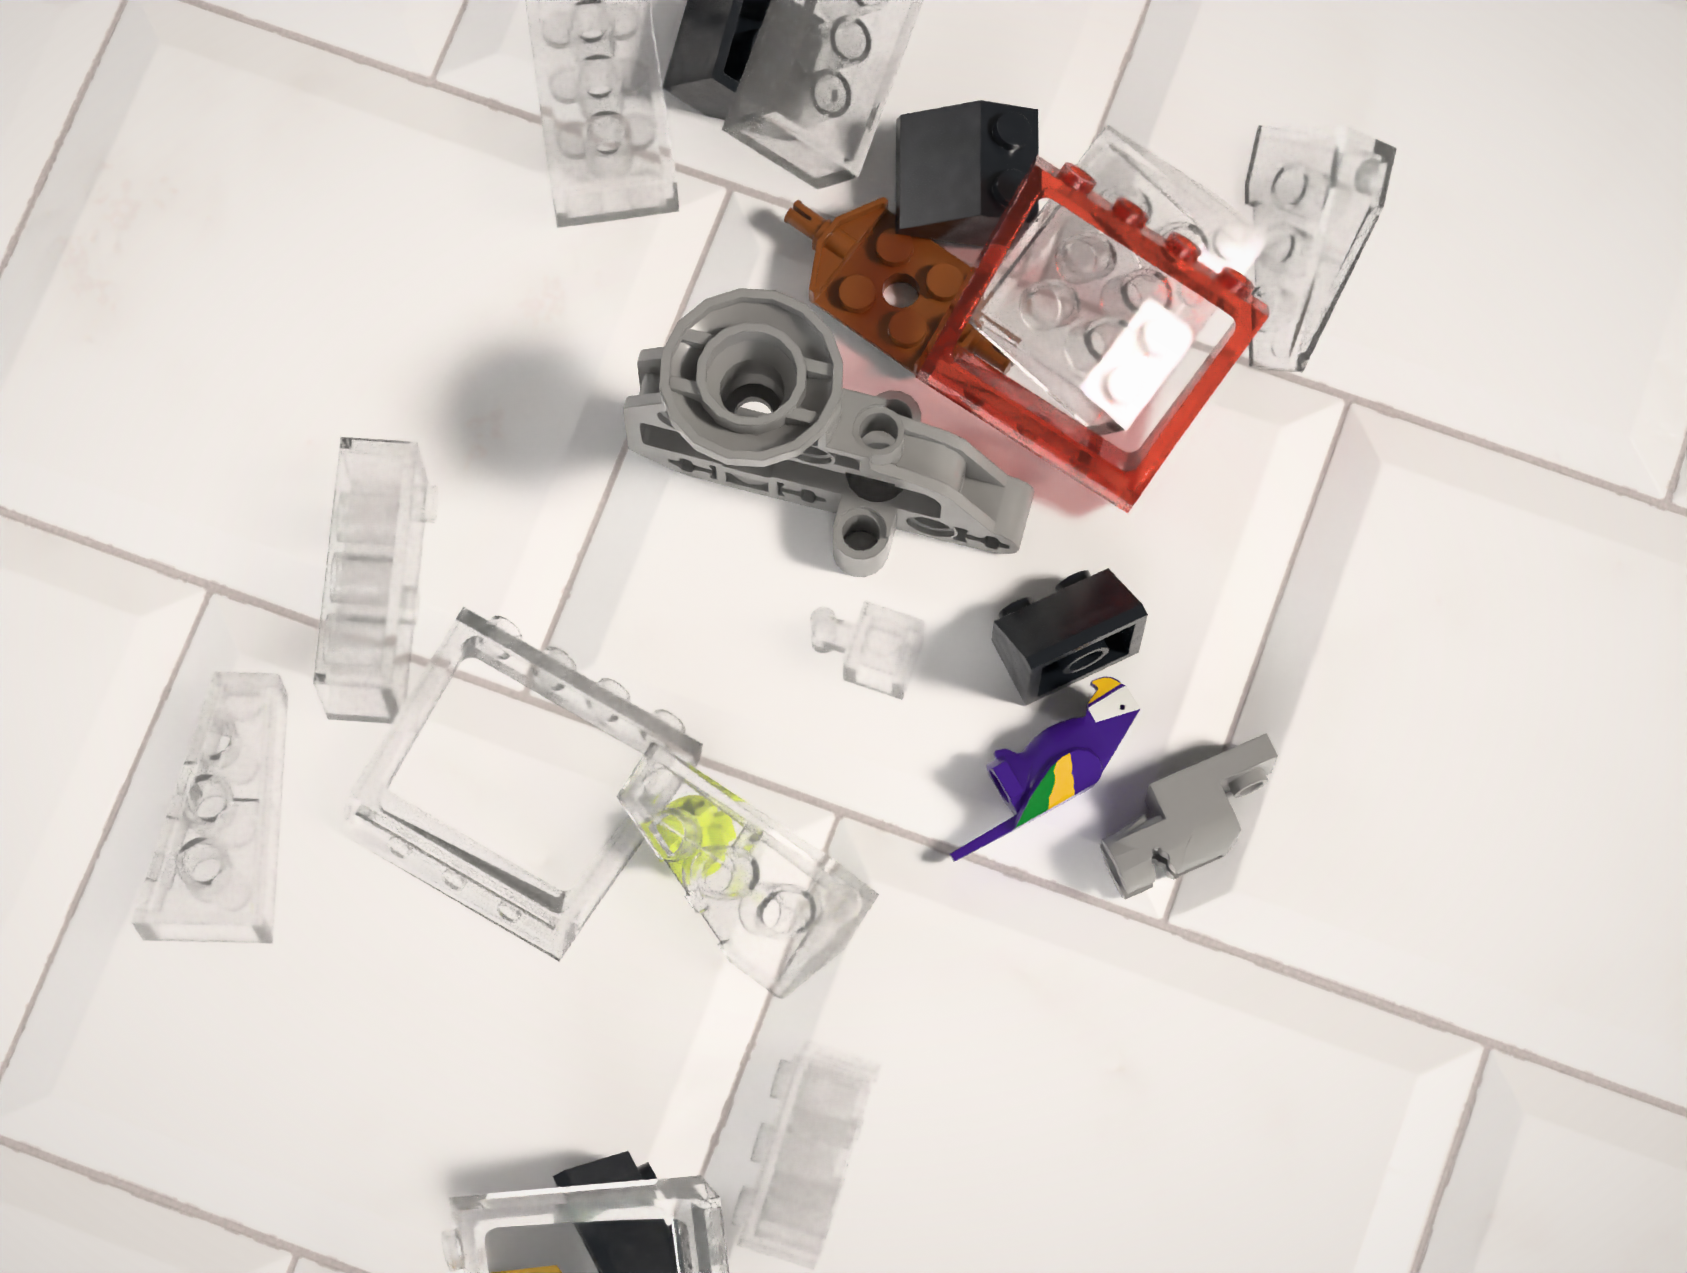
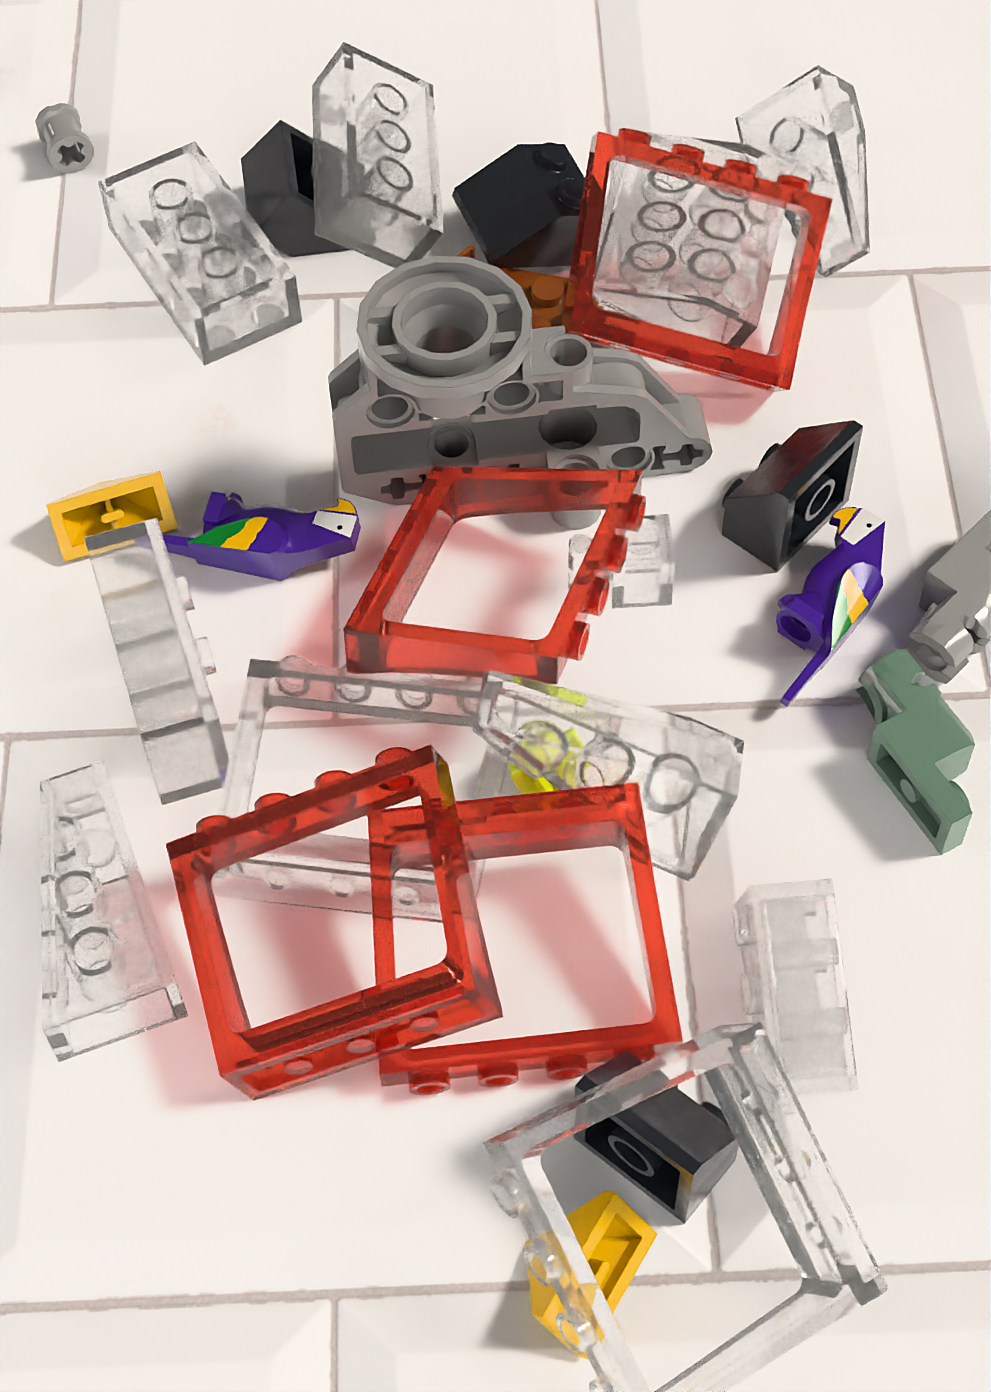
camera: 20 degrees left, 15 degrees down
none -> yellow slope [46,471,178,562]
none -> dark purple animal [134,491,361,581]
none -> clear red windscreen [165,744,503,1101]
none -> clear red windscreen [343,466,646,685]
none -> clear red windscreen [367,782,683,1095]
none -> sand green plate [856,649,975,855]

